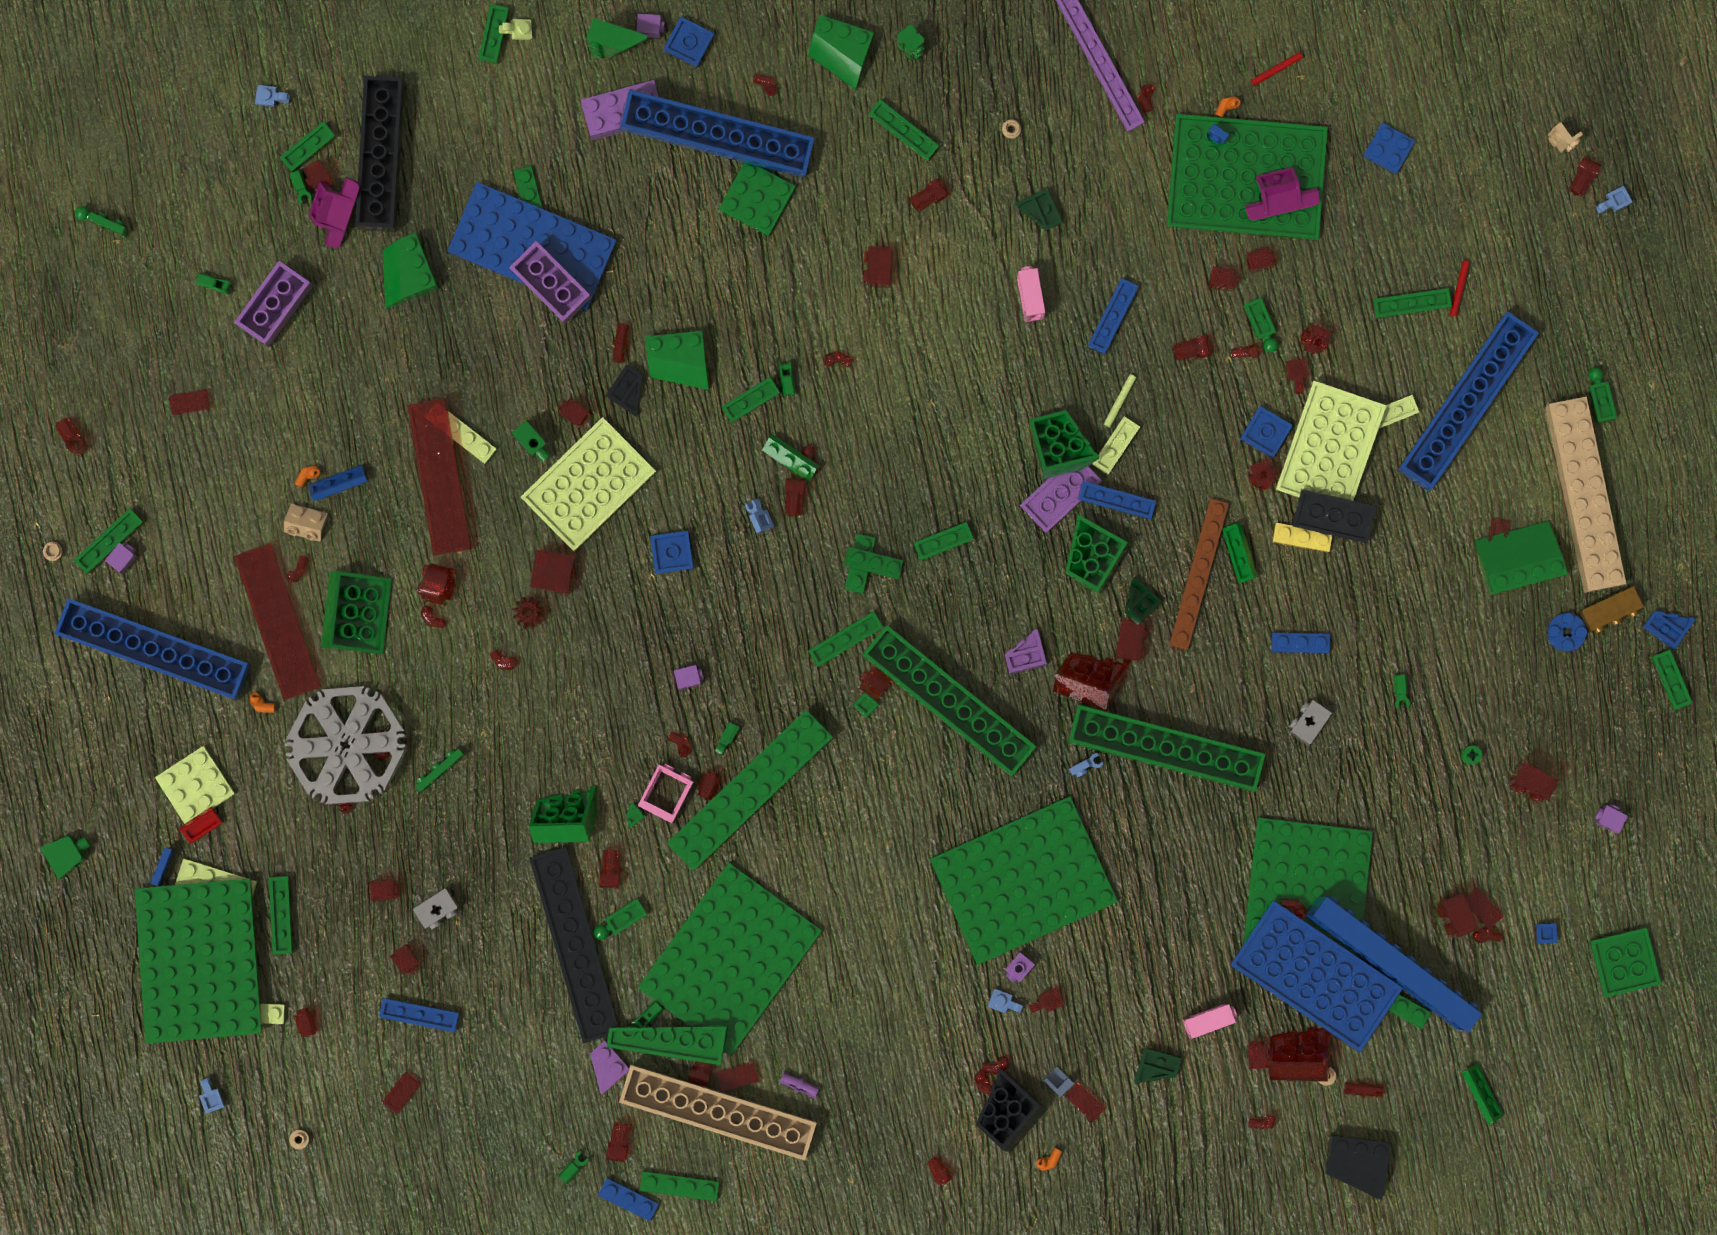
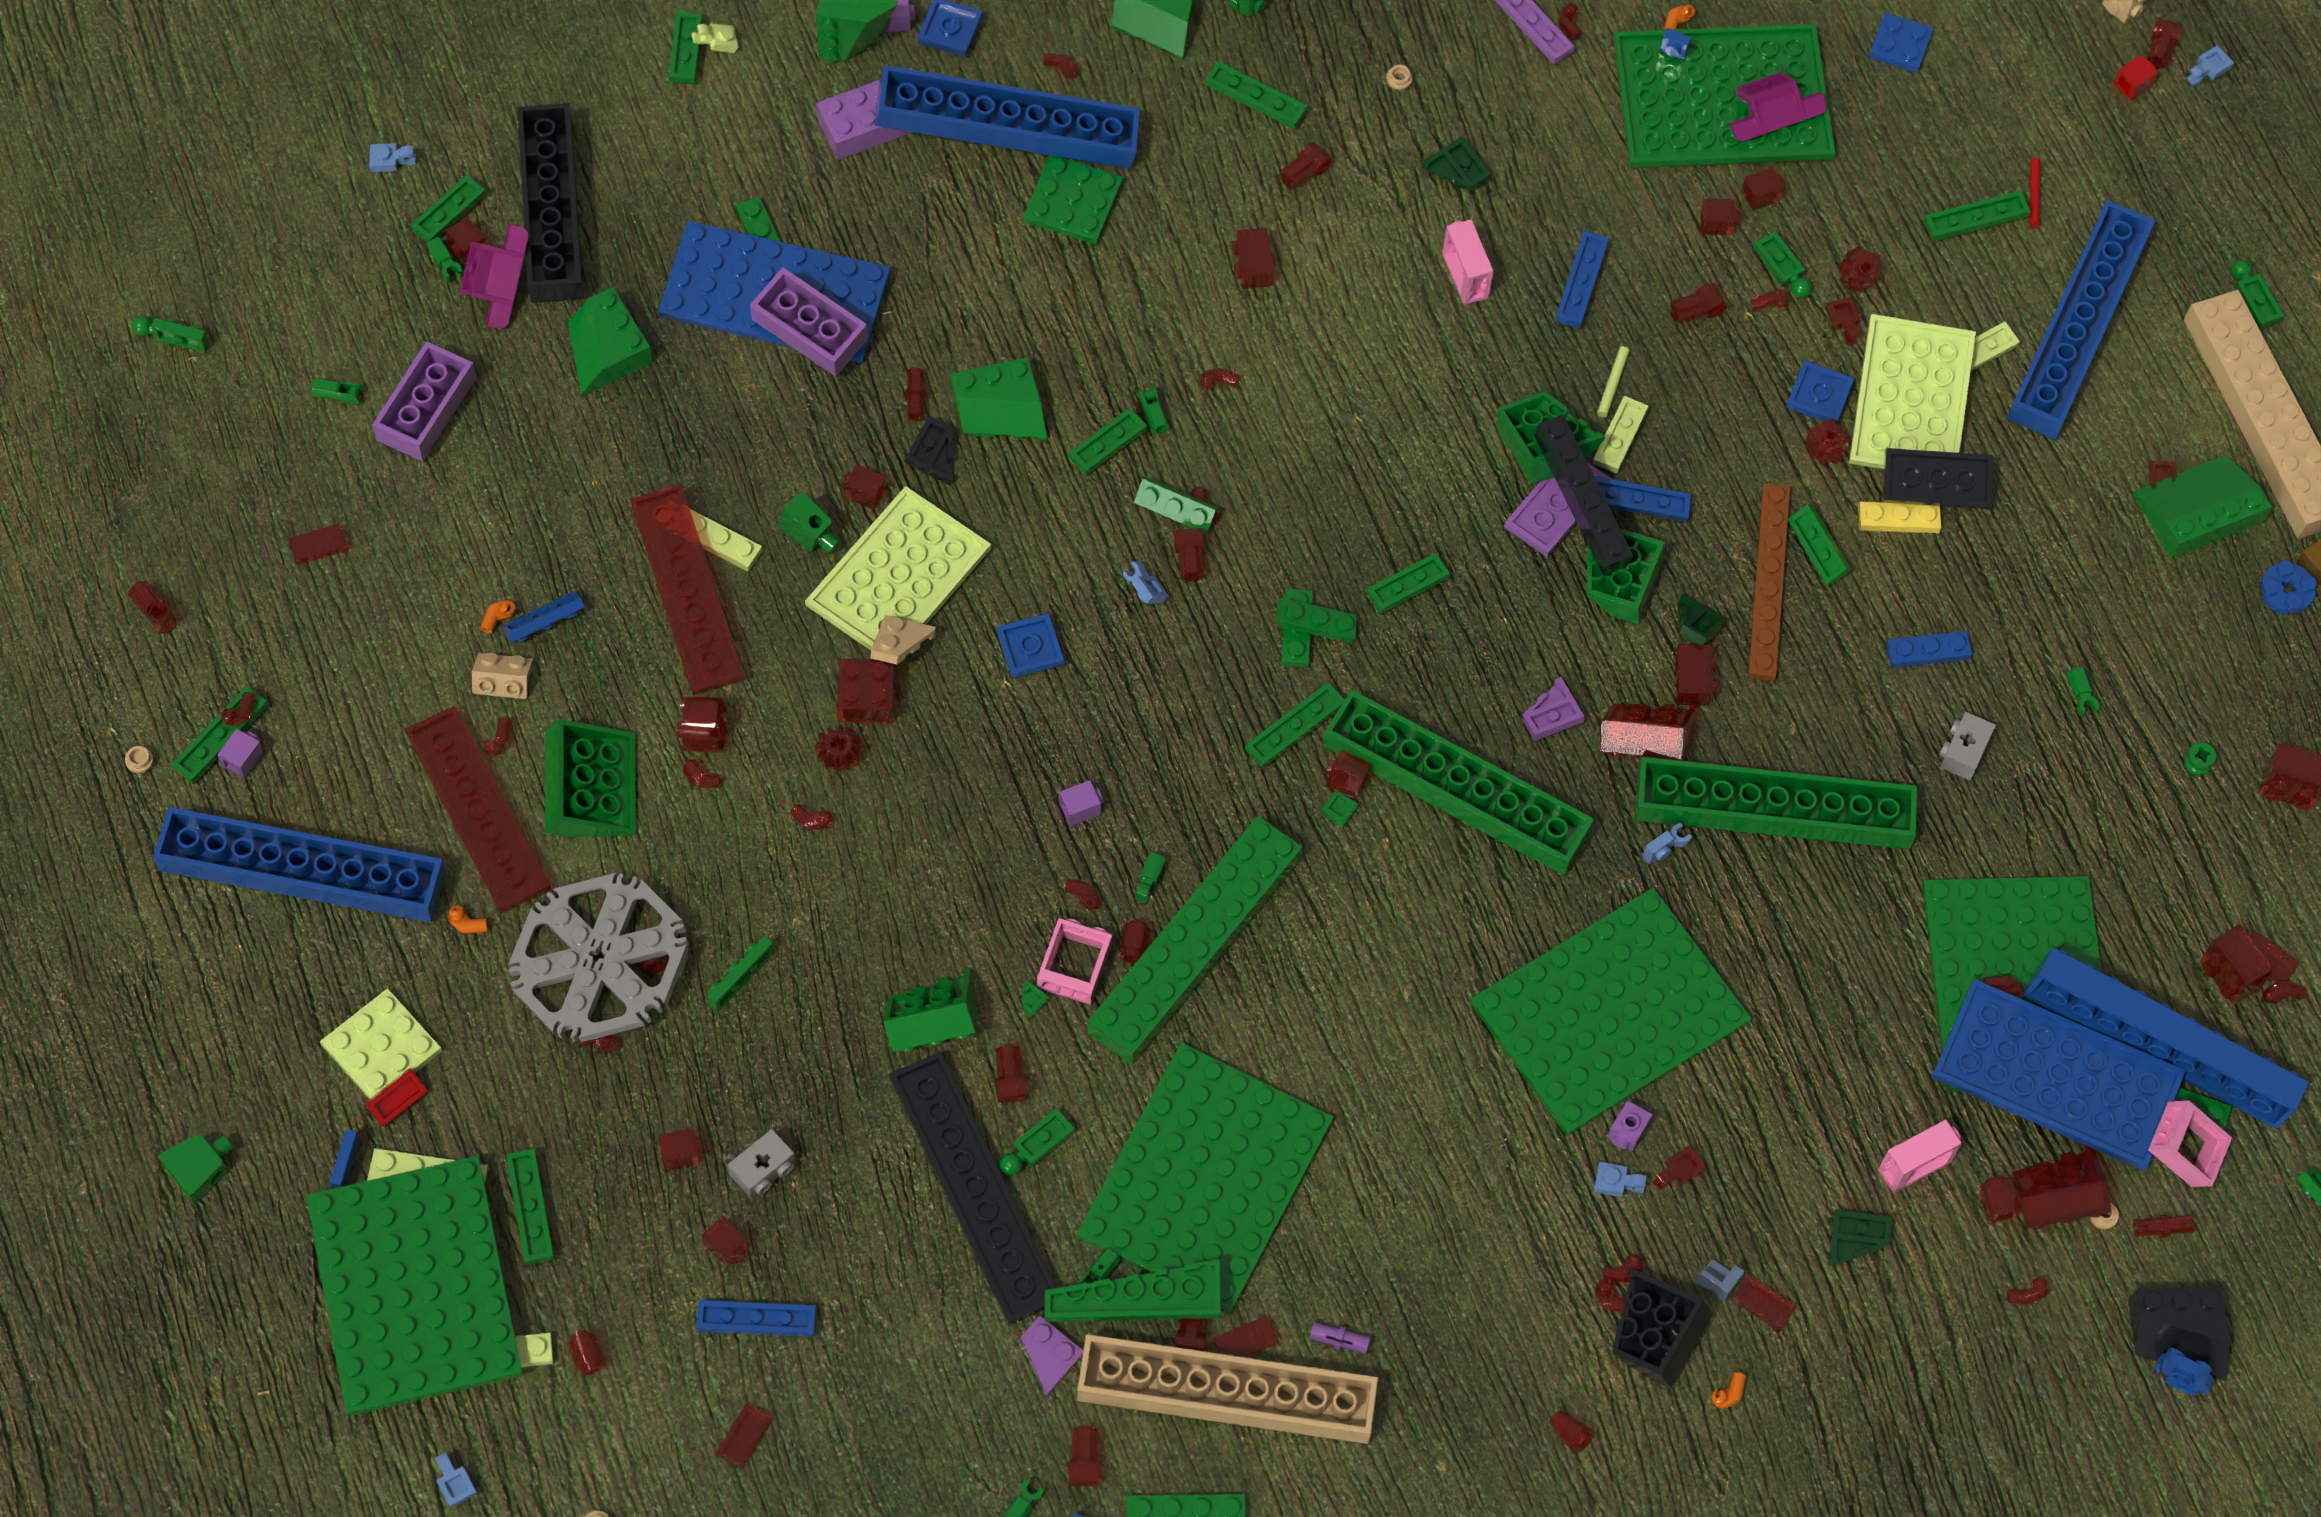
camera: 15 degrees left, 20 degrees down
none -> clear red arm [220,692,256,726]
none -> tan wing [870,615,936,664]
none -> black brick [1534,414,1633,576]
none -> red brick [2113,54,2158,101]
none -> bright pink window [2148,1100,2232,1187]
none -> blue plate [2154,1348,2214,1396]

